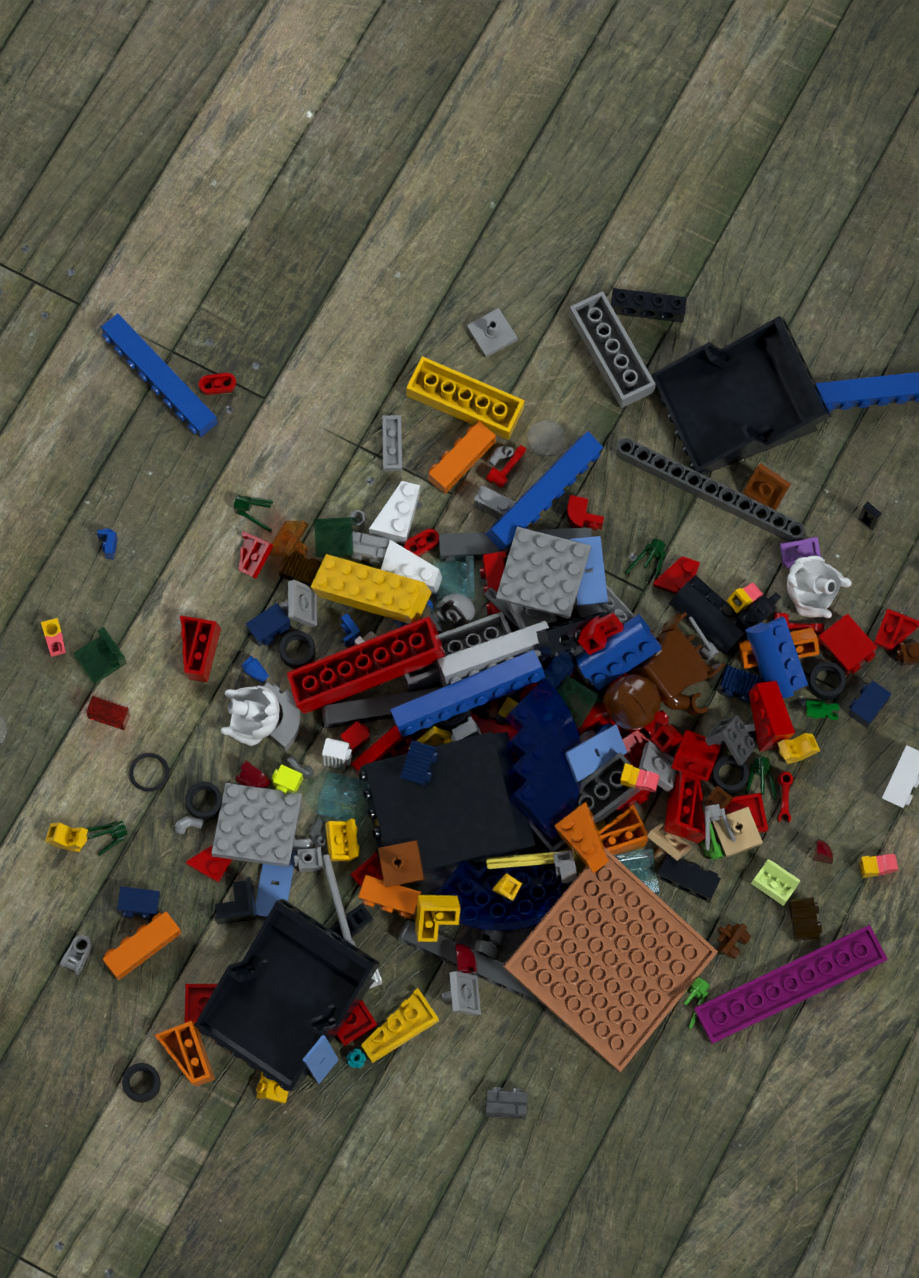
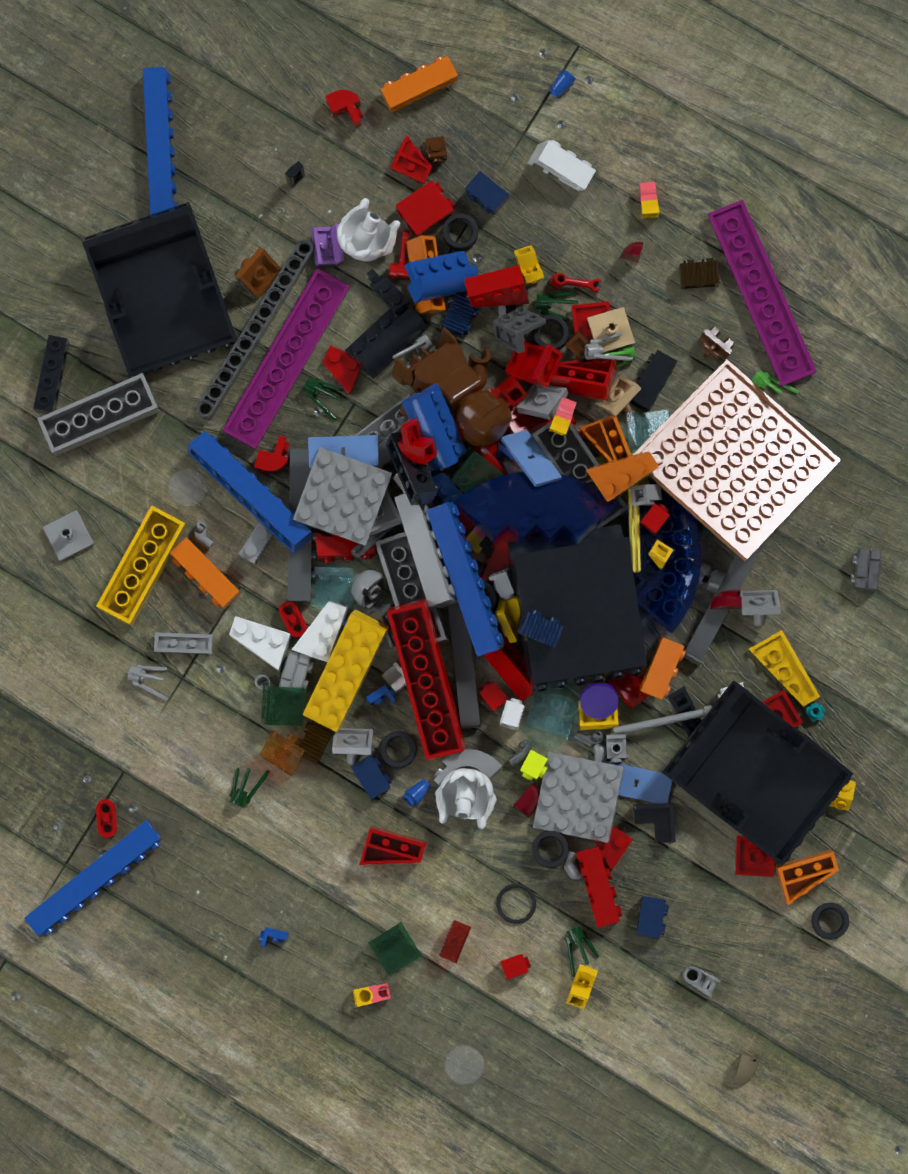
camera: 80 degrees left, 10 degrees up
orange brick [102,911,181,981] -> none
red wing [238,531,274,579] -> none
medium blue piece [303,1035,339,1084] -> none
dark orange tile [378,840,425,887] -> none
yellow brick [415,895,460,942] -> none
red brick [485,445,527,489] -> none
yellow leg [727,583,764,614] -> none
yellowish green bracket [751,859,800,906] -> none
green plate [805,700,840,720] -> none
none -> light grey plant [127,664,168,701]
none -> magenta plate [222,268,350,450]
none -> red brick [500,954,531,980]
none -> red wedge [576,845,623,928]
none -> dark purple tile [580,682,618,719]
none -> red brick [640,503,670,535]

